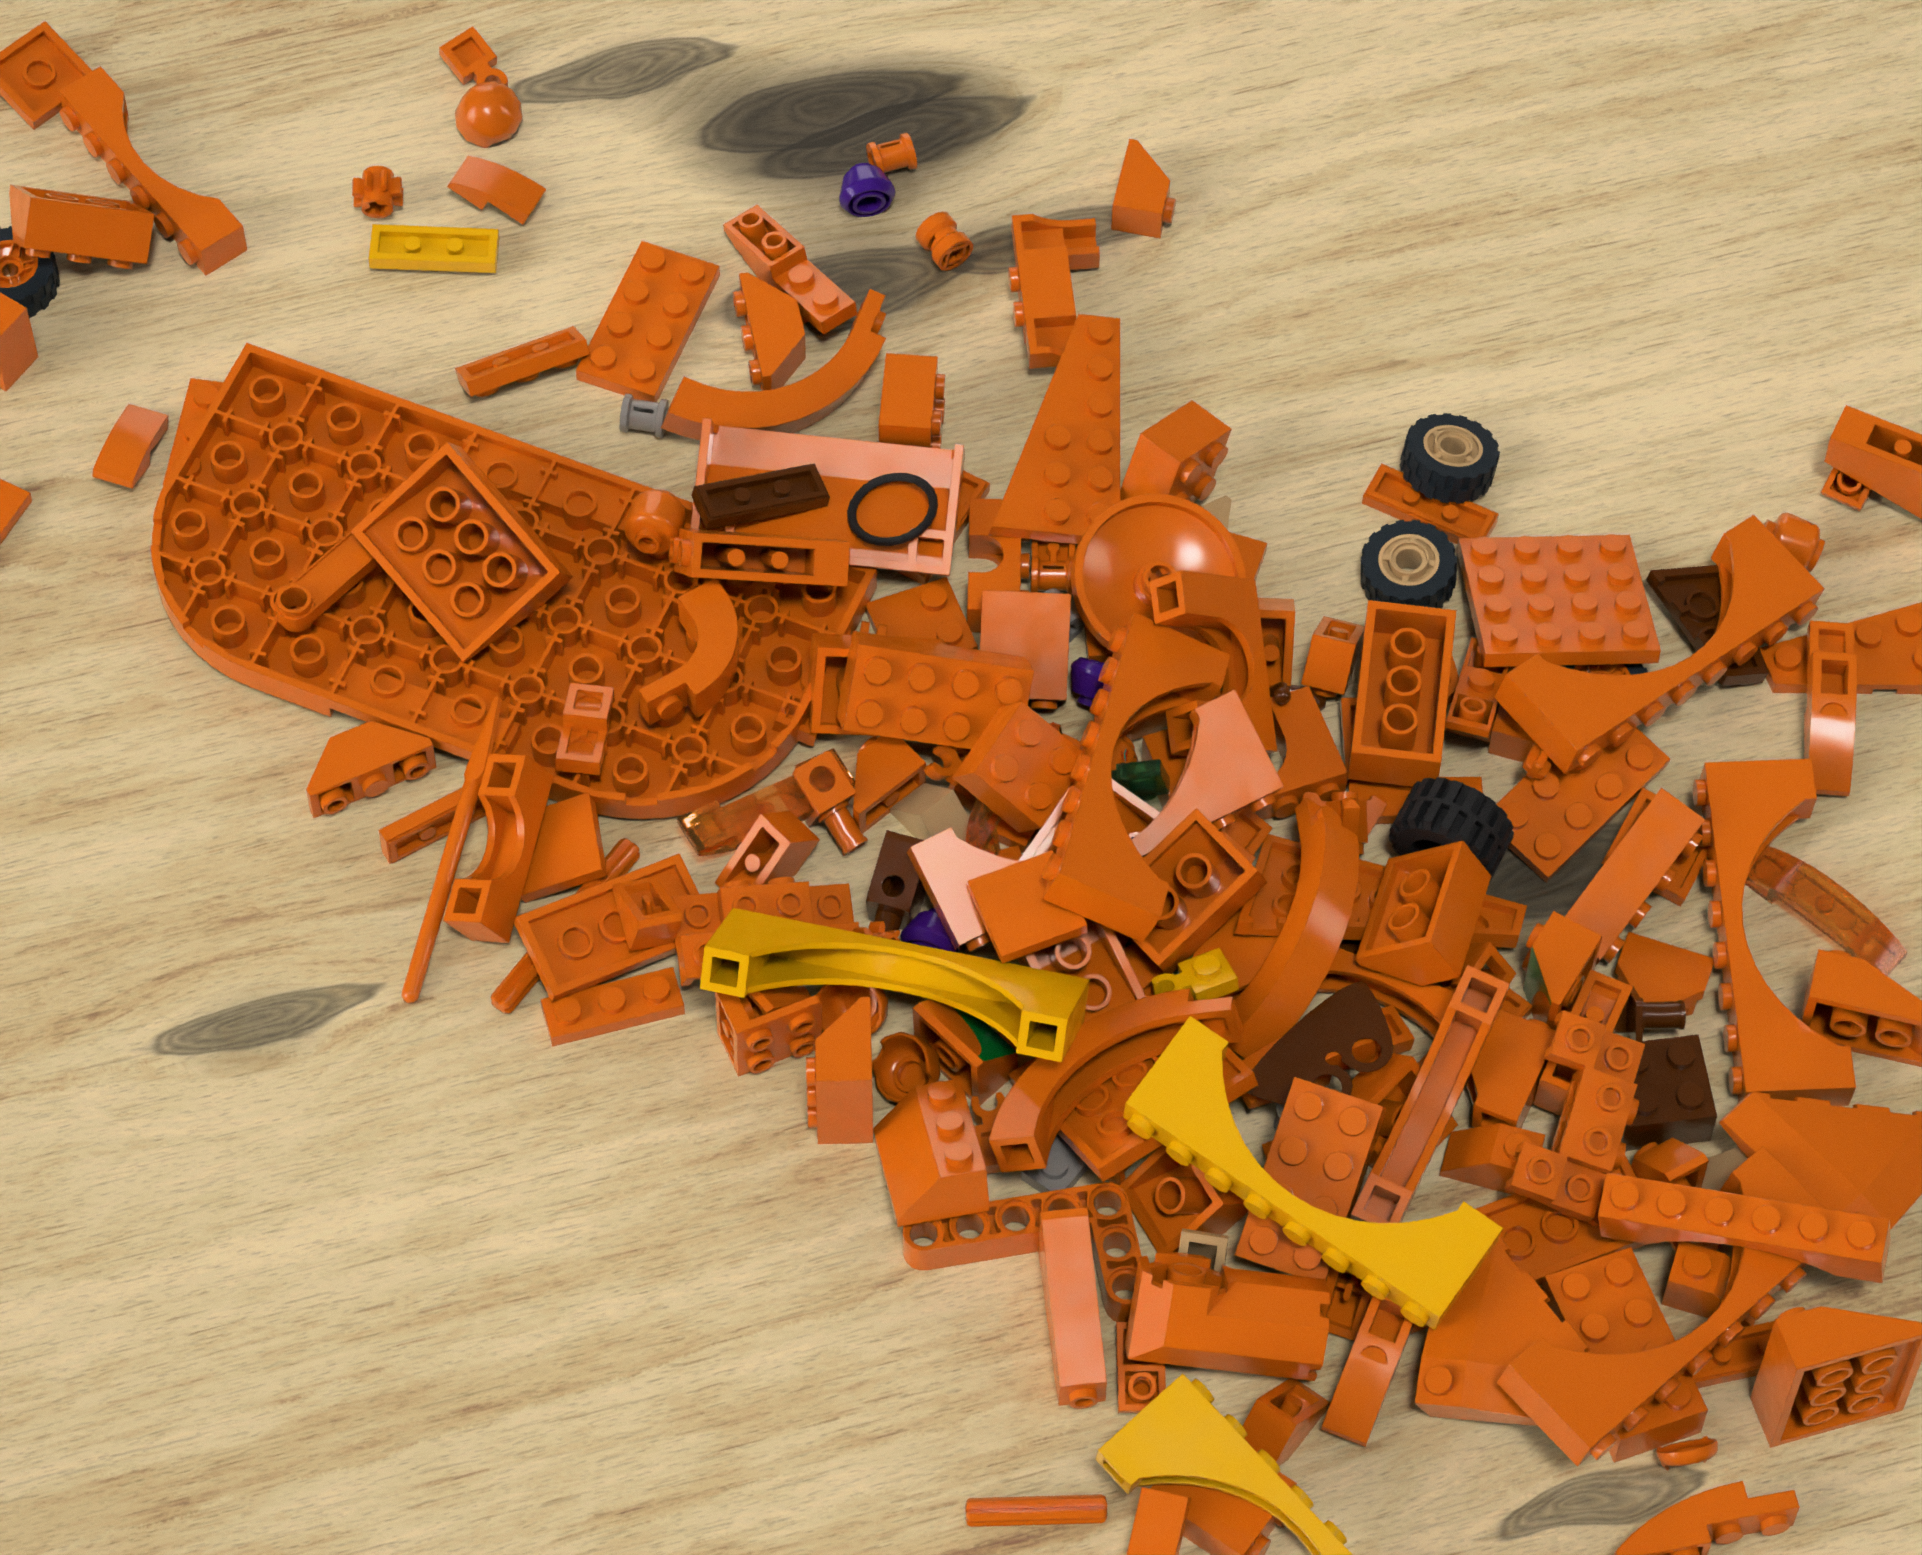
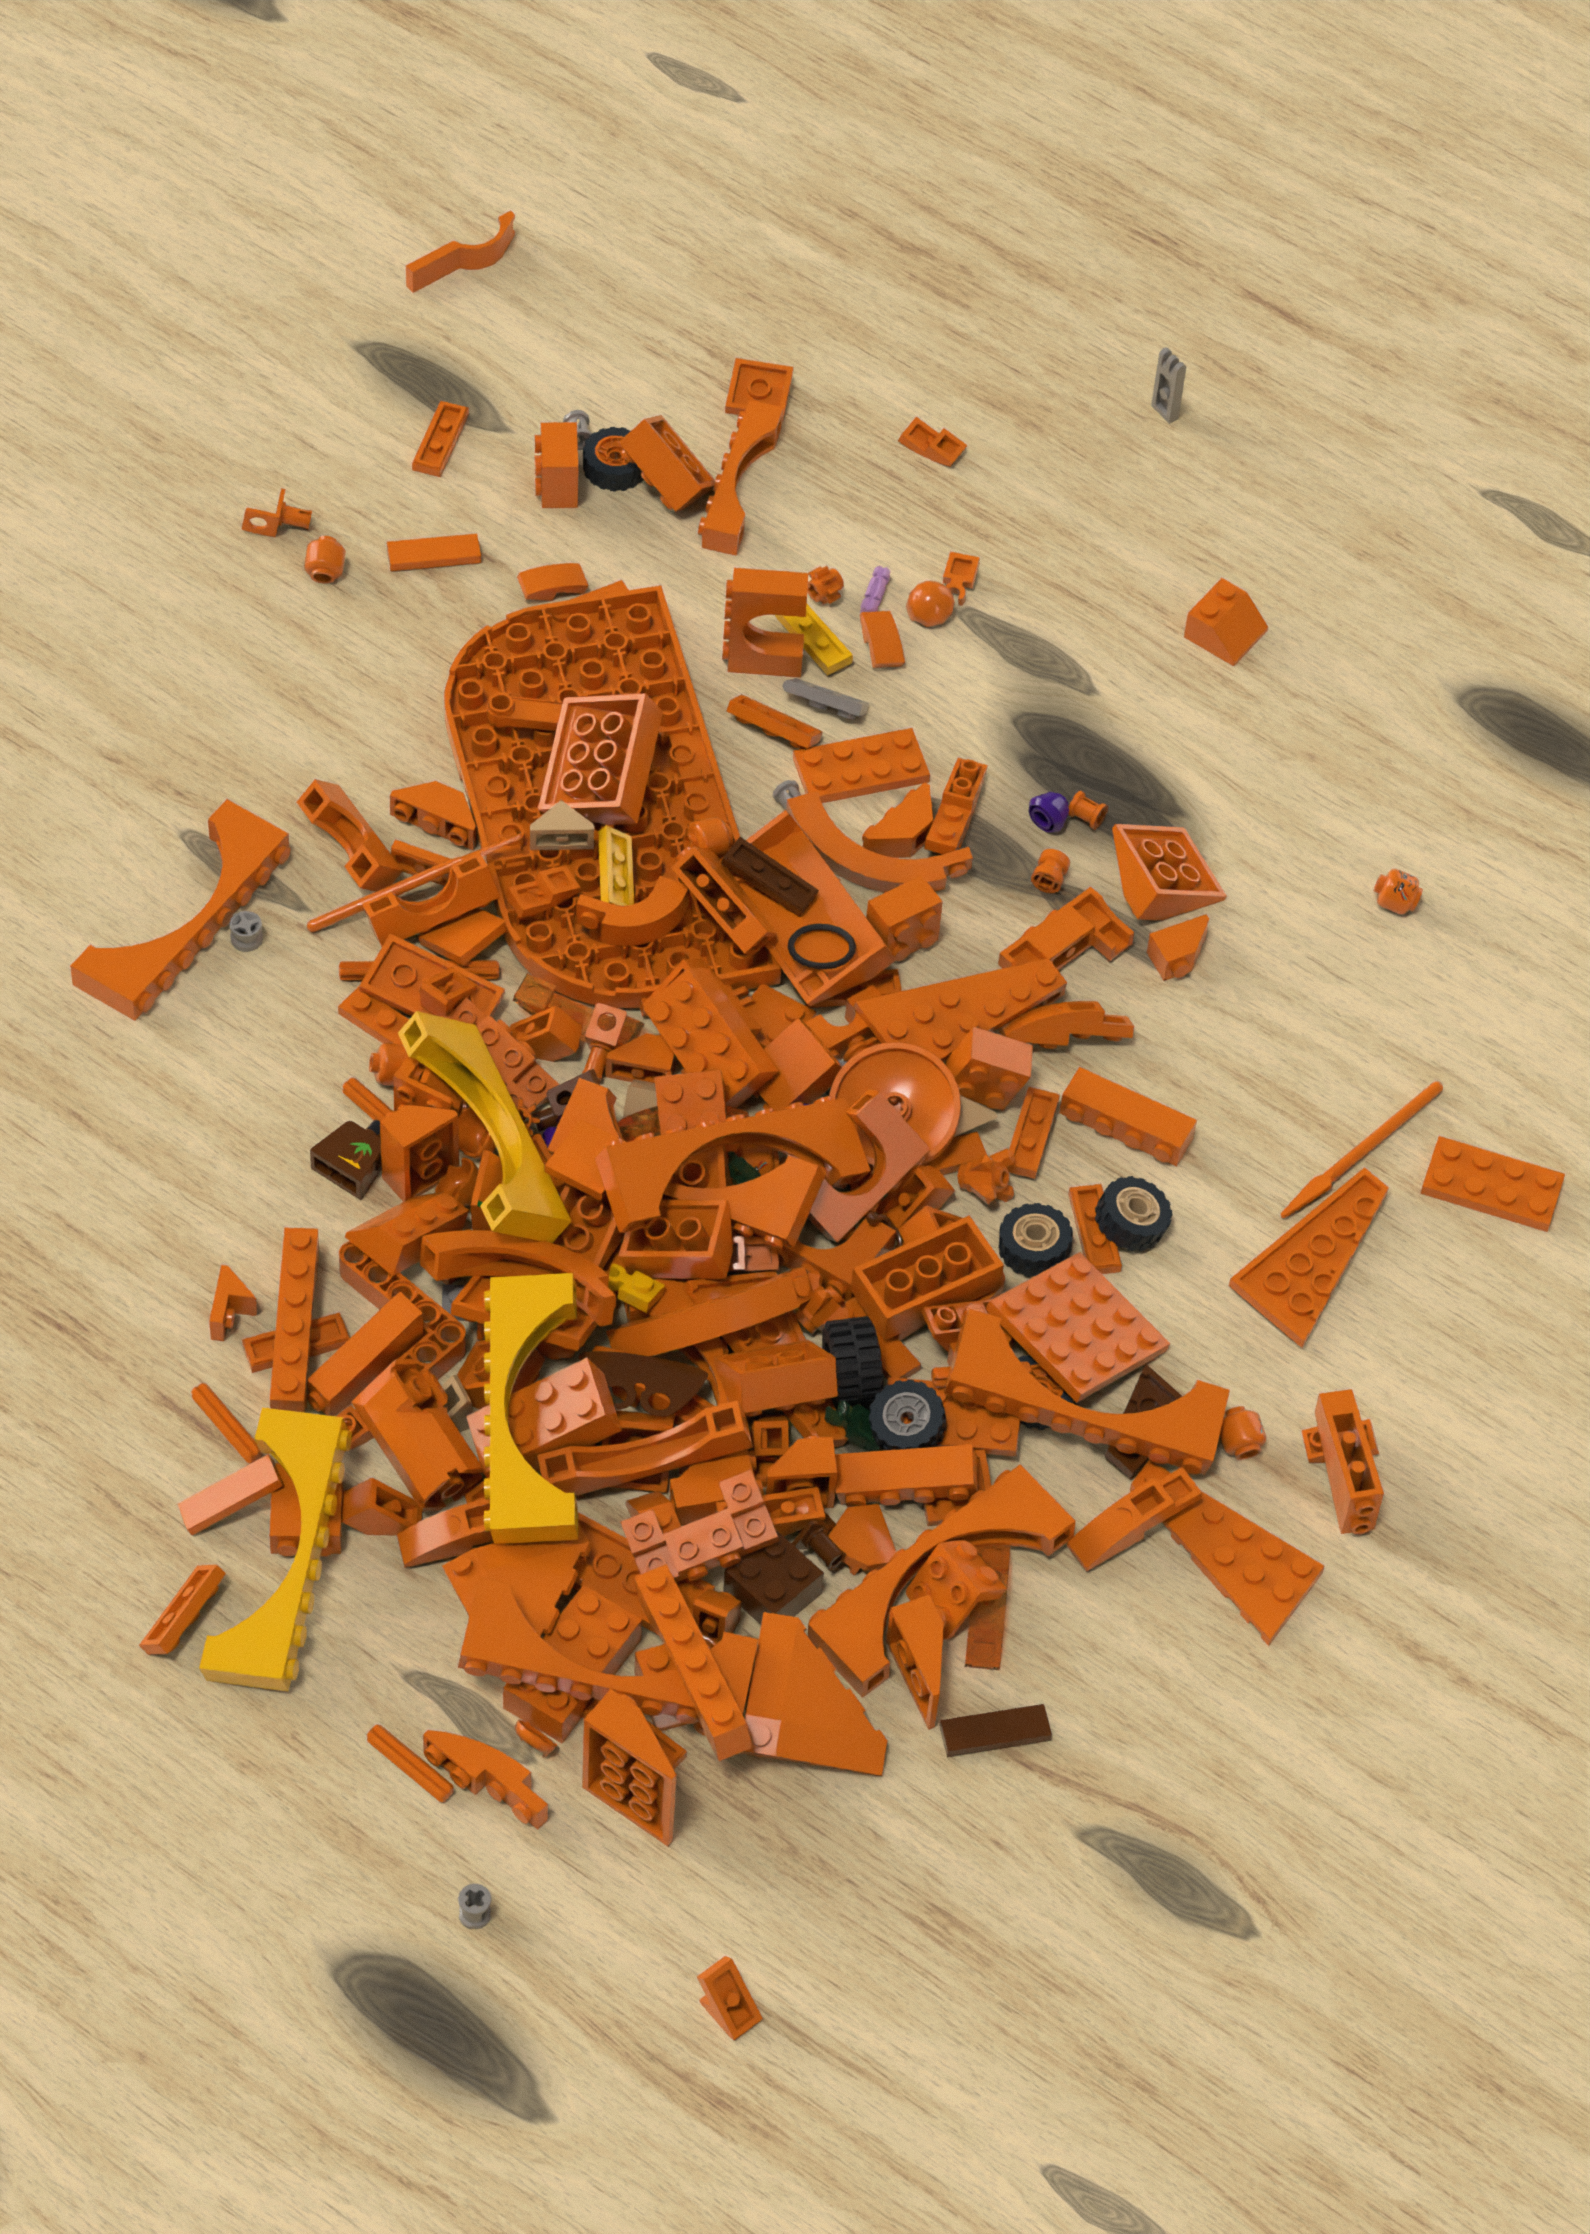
camera: 50 degrees right, 5 degrees down
none -> orange arch [70,799,291,1021]
none -> orange slope [209,1265,257,1341]
none -> light grey wheel [229,911,263,952]
none -> orange tile [242,1312,350,1373]
none -> orange arch [270,1227,320,1413]
none -> orange arch [296,779,403,892]
none -> reddish brown torso [310,1120,382,1200]
none -> orange axle [342,1077,393,1121]
none -> orange head [369,1043,408,1086]
none -> tan slope [530,800,594,850]
none -> yellow plate [598,825,634,906]
none -> orange arch [722,568,809,678]
none -> light grey hinge [783,678,869,719]
none -> clear green plate [824,1401,879,1452]
none -> lavender axle [860,566,890,613]
none -> black wheel [869,1379,947,1451]
none -> orange bracket [906,1539,1007,1639]
none -> orange rock [957,1148,1015,1205]
none -> orange slope [998,1001,1134,1049]
none -> orange plate [1007,1086,1060,1179]
none -> orange brick [1059,1067,1197,1167]
none -> orange slope [1112,824,1227,920]
none -> orange wing [1229,1167,1389,1348]
none -> orange piece [1281,1081,1443,1218]
none -> orange plate [1420,1136,1565,1232]

